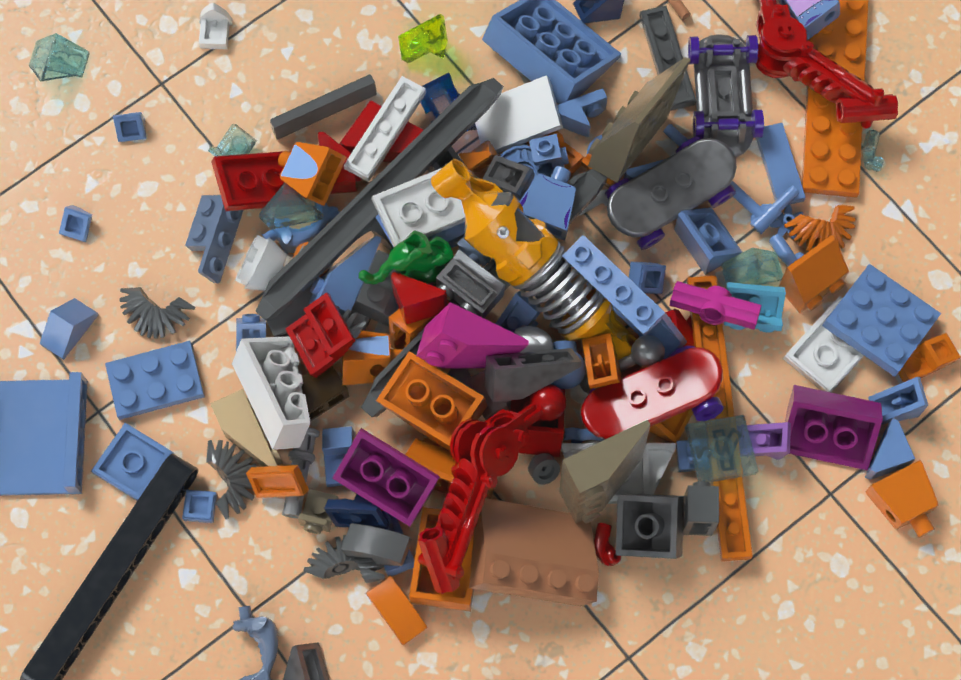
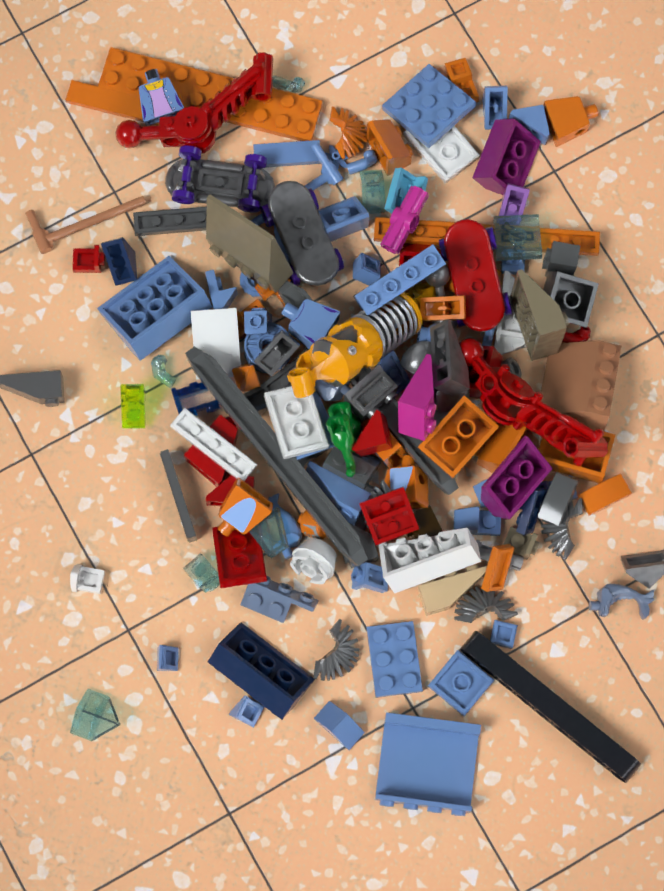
camera: 85 degrees left, 5 degrees up
none -> clear light blue arm [151,355,176,388]
none -> dark blue slope [208,622,315,720]

